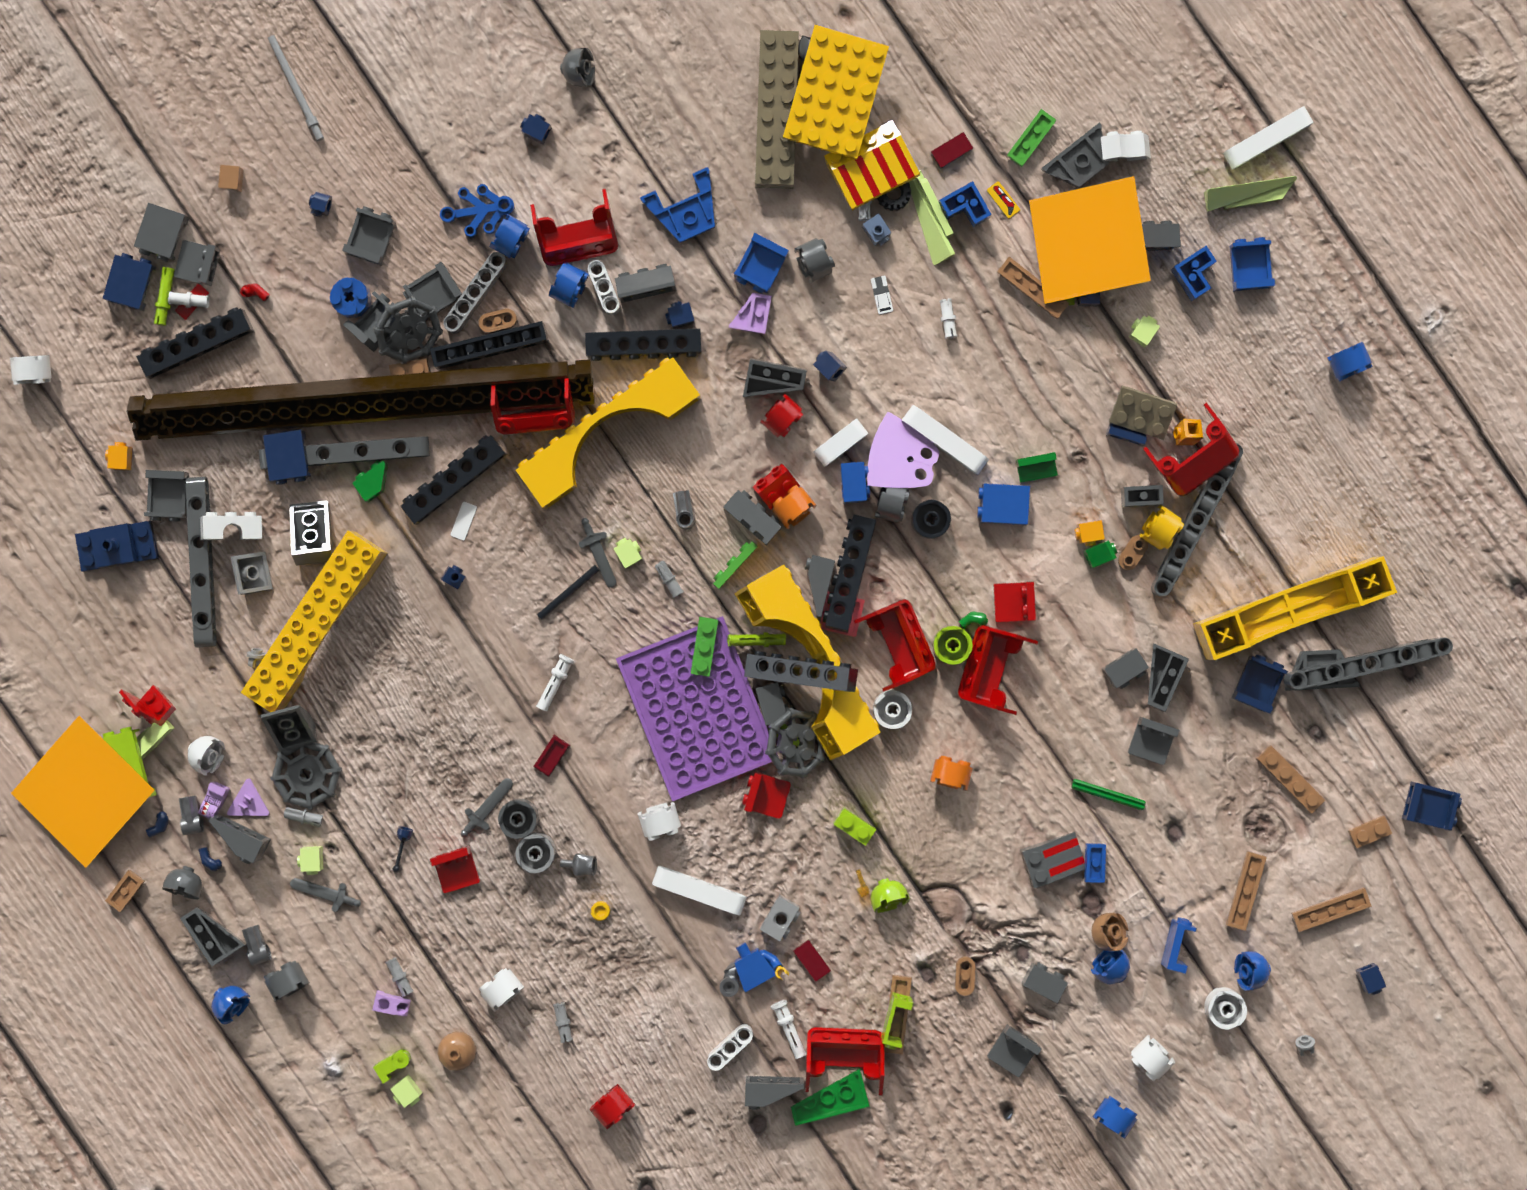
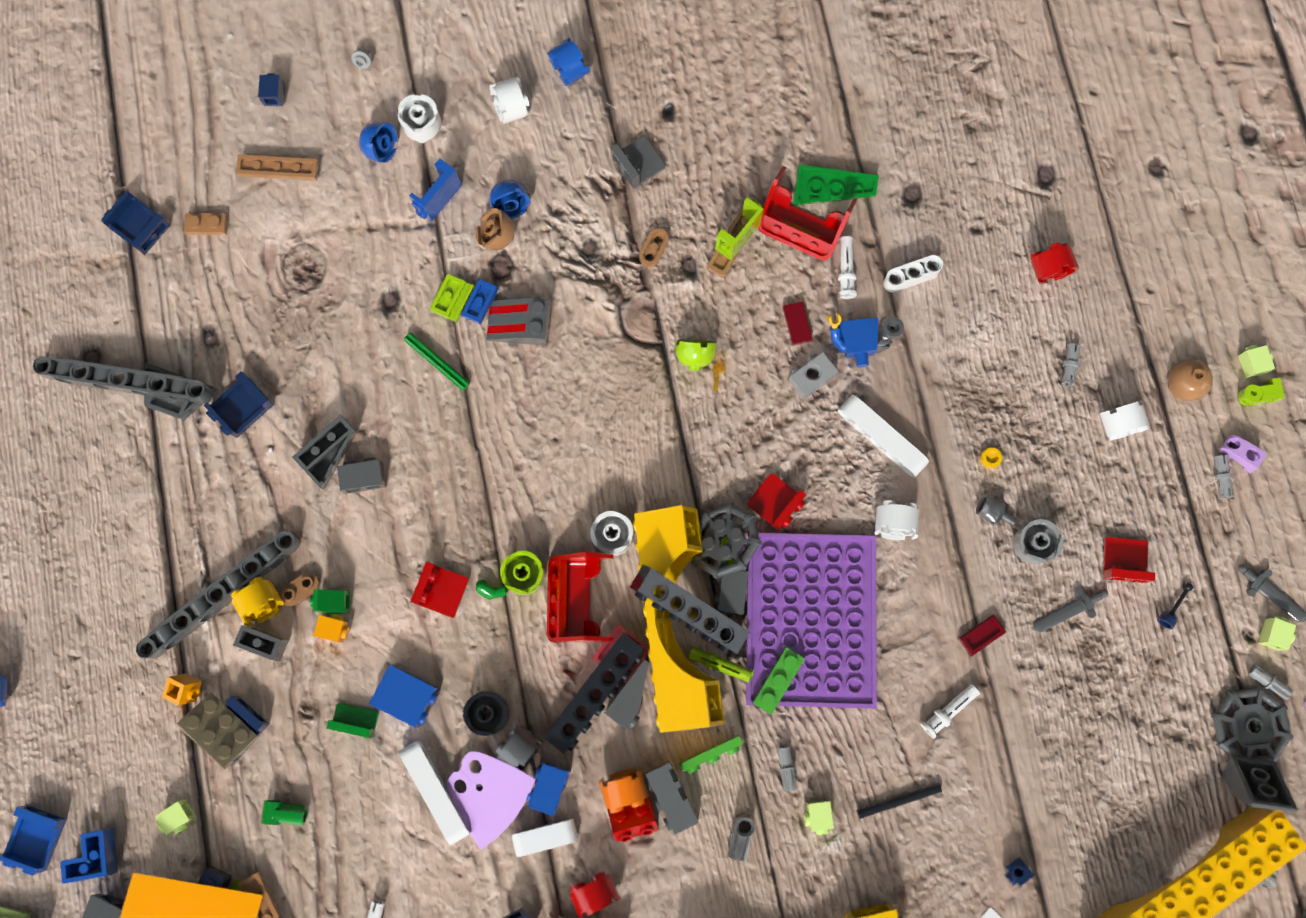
camera: 150 degrees left, 10 degrees down
dark grey brick [498,798,539,839] -> none
dark grey sword [579,518,616,587] -> none
dark grey slope [745,1076,804,1110] -> none
lime brick [833,807,876,846] -> none
orange brick [930,756,973,791] -> none
red windscreen [958,625,1038,715] -> none
dark grey brick [1021,962,1068,1003] -> none
dark grey bracket [1128,717,1180,765] -> none
red windscreen [1143,402,1240,496] -> none
yellow arch [1193,556,1397,660] -> none
medium nougat plate [1226,851,1267,931] -> none
medium nougat plate [1256,745,1325,814] -> none
none -> green piece [261,800,308,825]
none -> lime plate [430,273,475,323]

